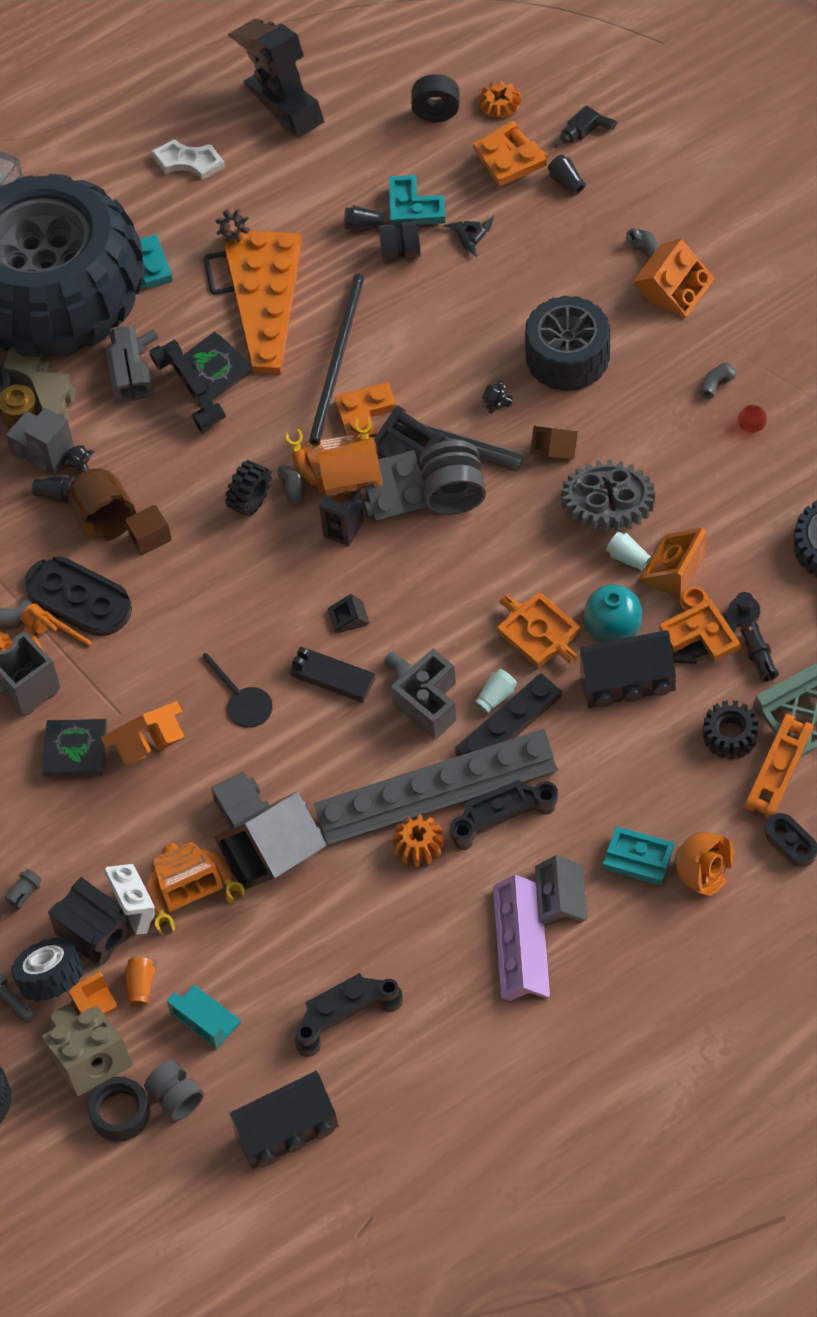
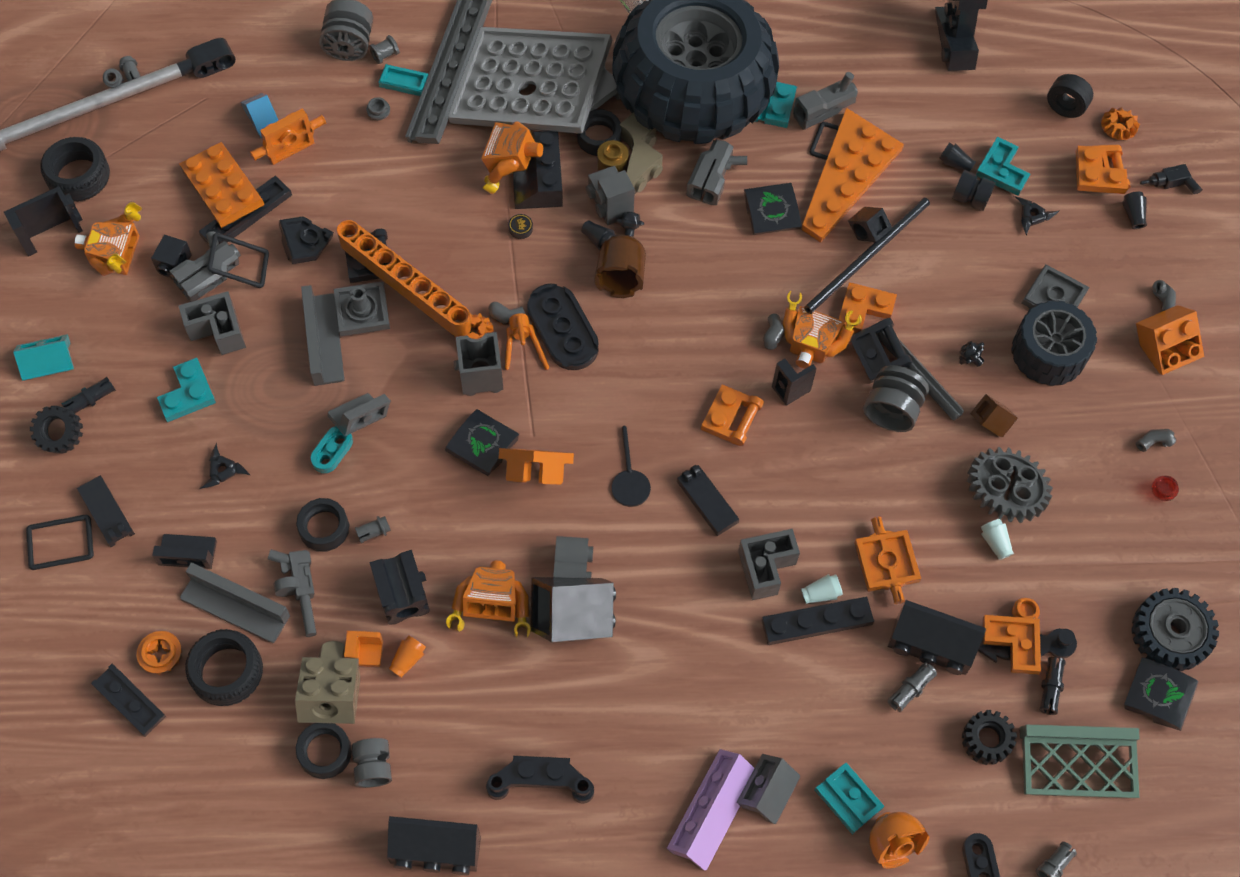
camera: 25 degrees right, 5 degrees up
black wheel [11,937,85,1002] -> none
white bracket [104,864,155,935] -> none
reddish brown panel [125,505,172,555] -> none
black plate [148,339,226,434] -> none
white tile [151,139,225,180] -> none
teal panel [167,985,242,1050] -> none
black gear [215,208,250,243] -> none
black tyre [225,460,272,517] -> none
dark grey plate [313,729,558,846] -> none
orange slope [318,437,383,496] -> none
black slope [328,594,370,634] -> none
dark grey plate [360,450,428,522] -> none
dark grey arm [384,652,412,684] -> none
orange gear [392,813,445,868] -> none
black plate [450,780,558,850] -> none
teal cylinder [584,584,643,643] -> none
orange slope [639,528,707,598] -> none
orange plate [744,713,815,819] -> none
none -> orange plate [701,384,764,446]
none -> dark grey piece [793,72,858,130]
none -> black brick [848,207,892,242]
none -> dark grey pin [888,662,937,712]
none -> dark grey tile [1021,264,1090,308]

